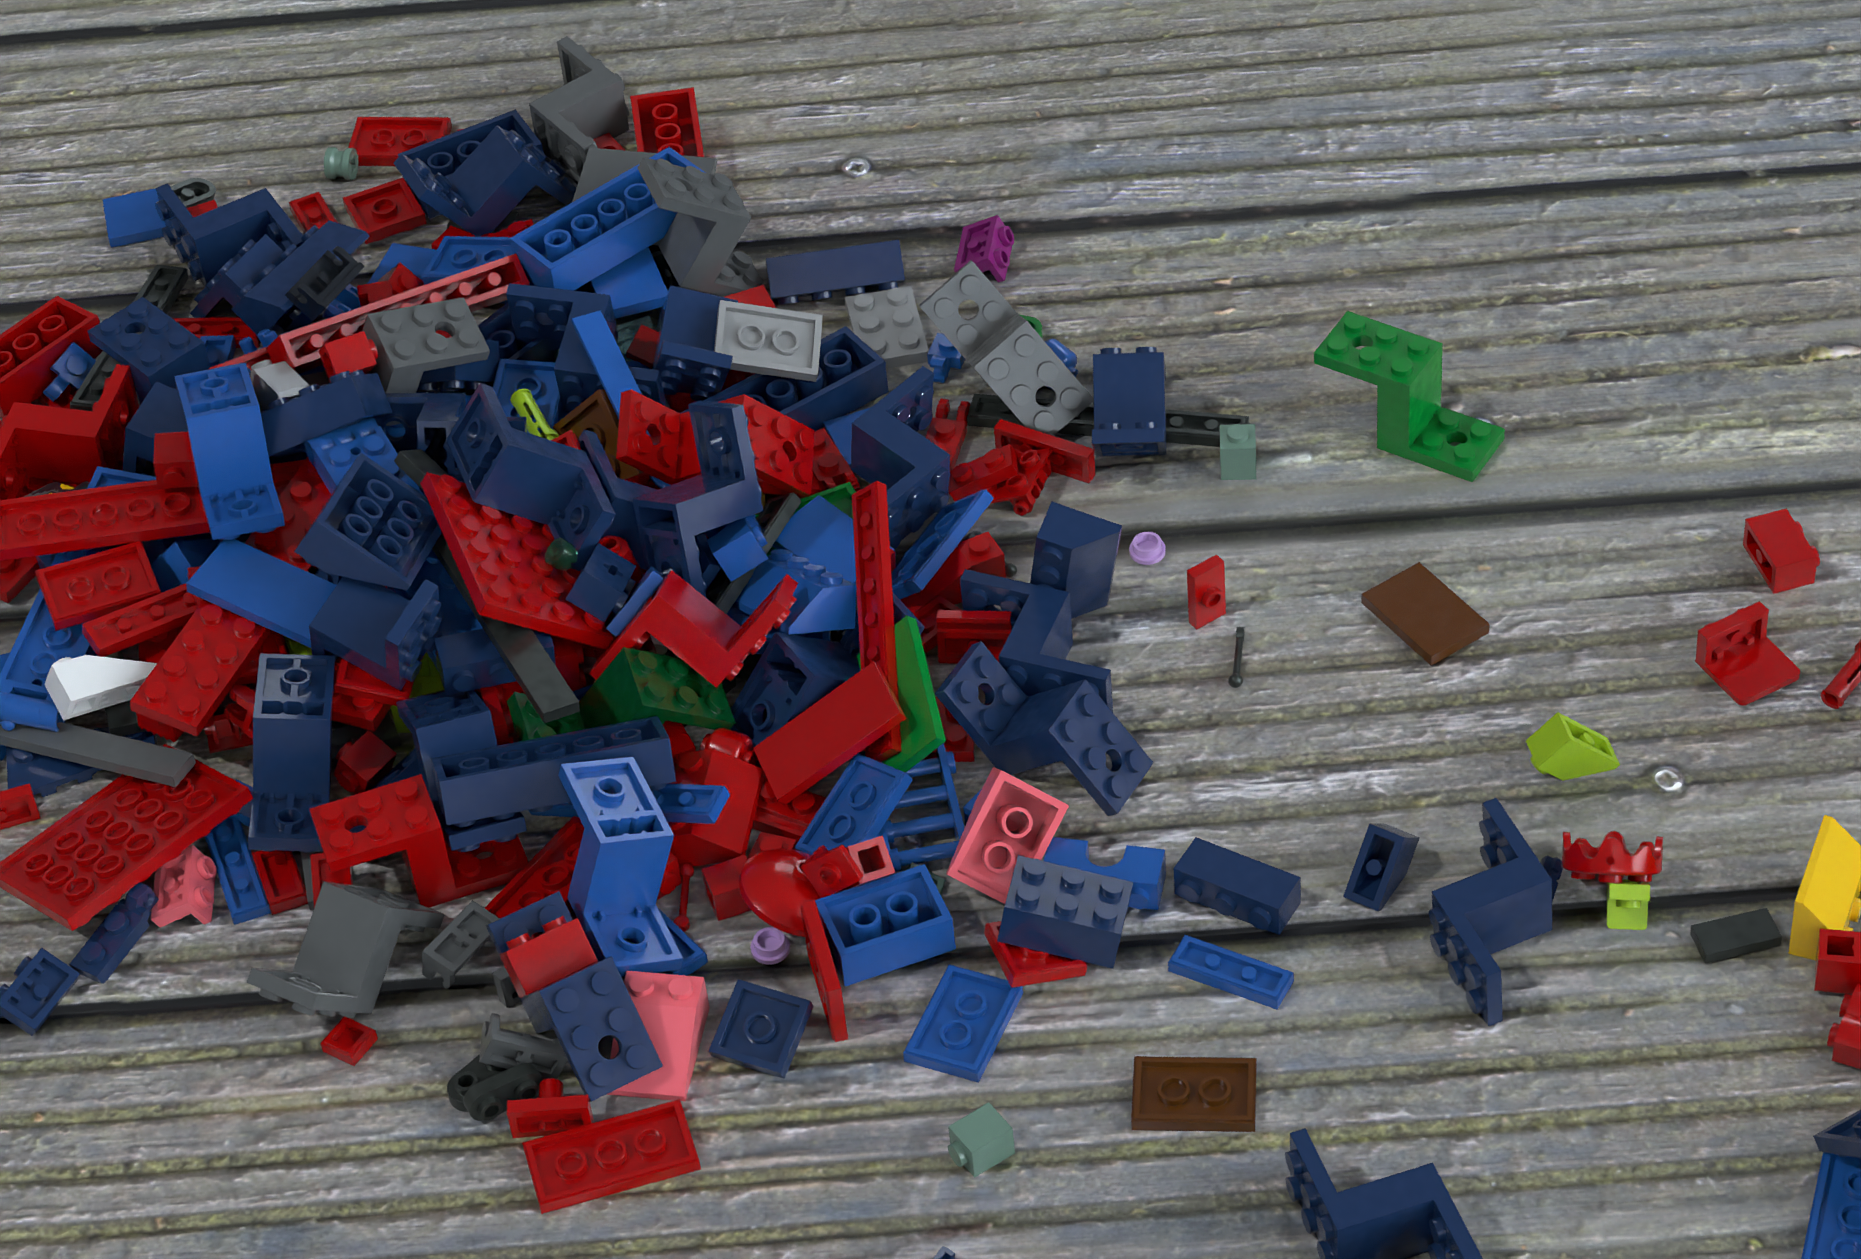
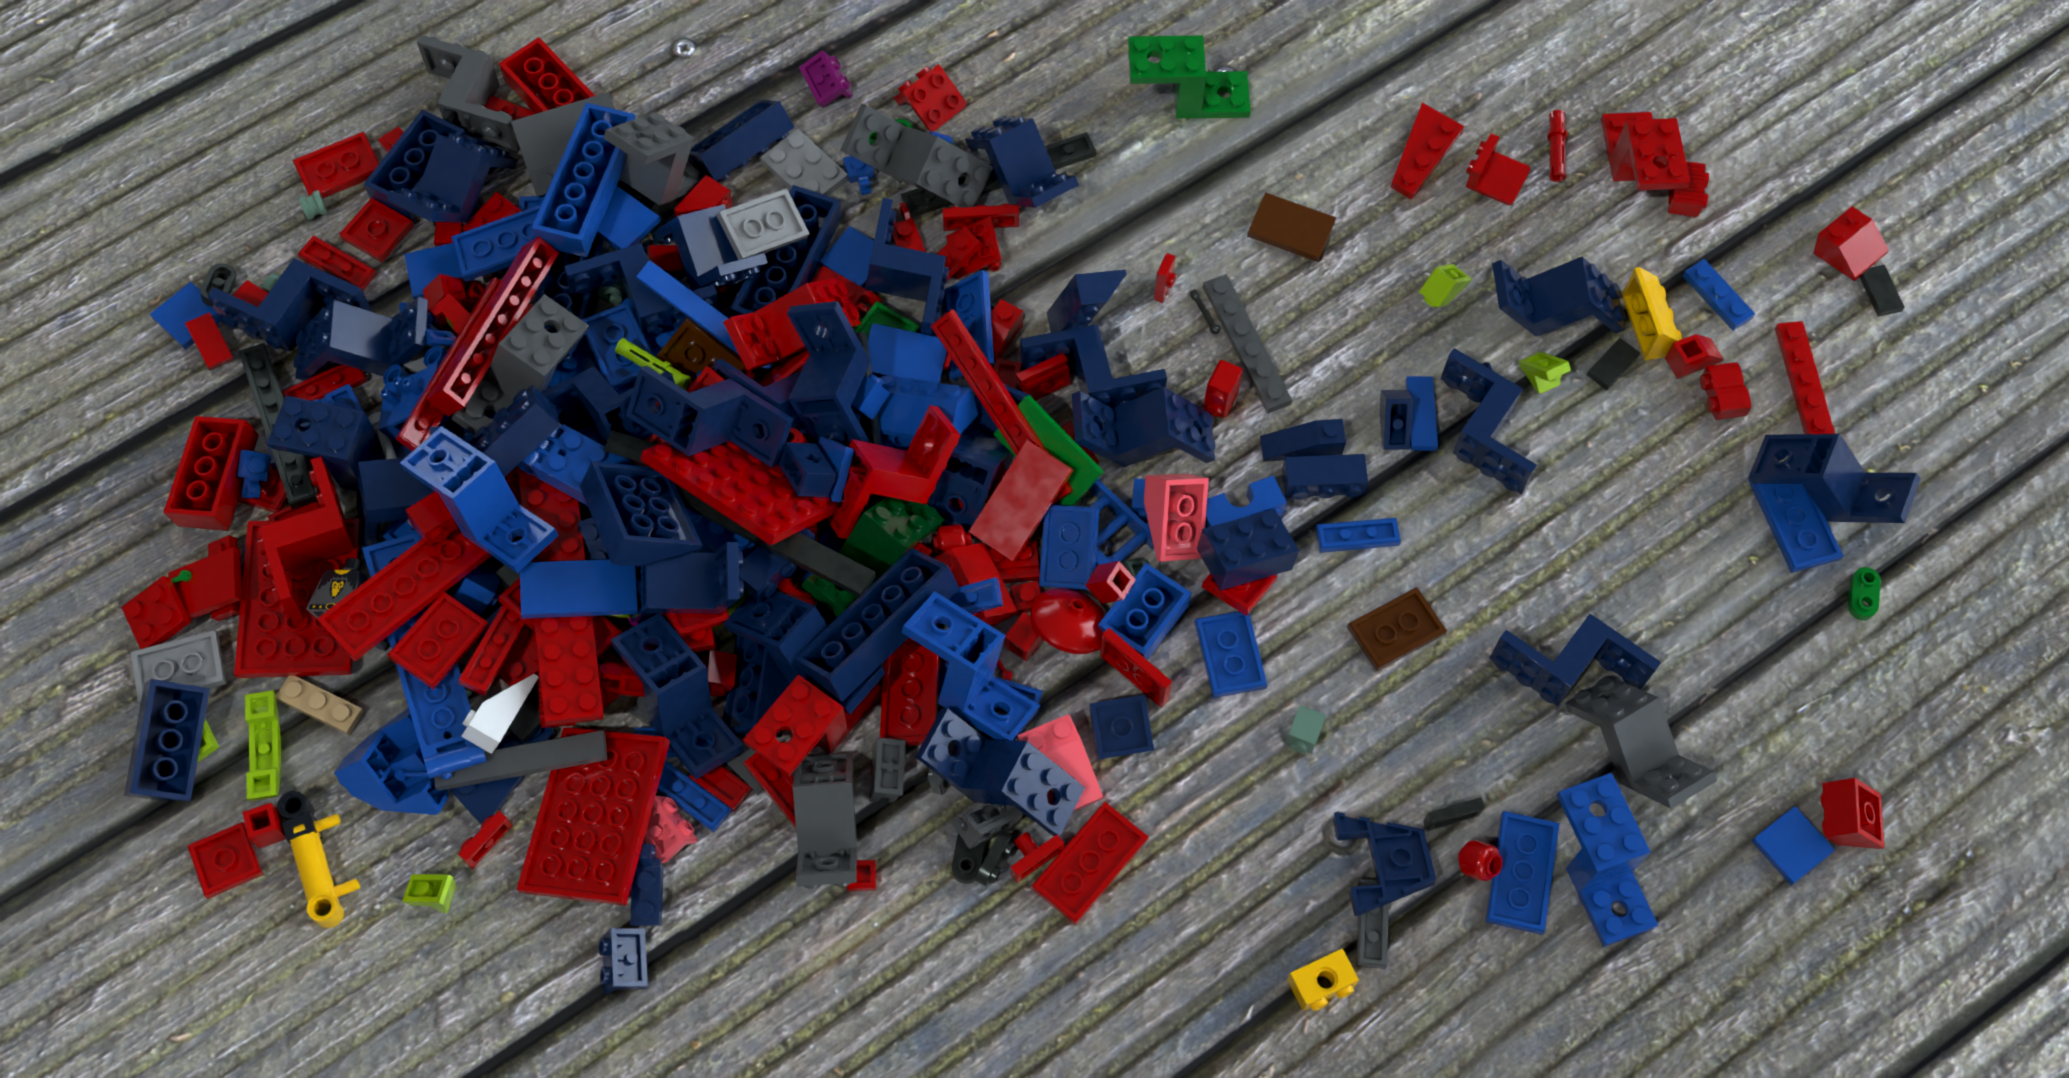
camera: 40 degrees left, 20 degrees up
dark blue slope [232,220,370,335] -> none
light grey slope [250,360,309,412] -> none
black hinge [285,246,365,321] -> none
red slope [318,331,378,383] -> none
red brick [499,915,598,998] -> none
clear green hinge [545,538,578,571] -> none
lavender plate [750,927,790,964] -> none
red bracket [801,845,864,898] -> none
lavender plate [1129,532,1166,565] -> none
sand green brick [1220,424,1256,480] -> none
red plate [1562,831,1663,883] -> none
red brick [1743,508,1820,594] -> none
none -> red tile [185,312,234,371]
none -> red bracket [893,64,966,132]
none -> dark grey plate [1202,274,1292,413]
none -> red brick [1203,360,1243,418]
none -> dark blue slope [1260,419,1346,462]
none -> red wing [1391,102,1464,200]
none -> blue tile [1405,376,1438,451]
none -> dark blue bracket [1492,257,1626,337]

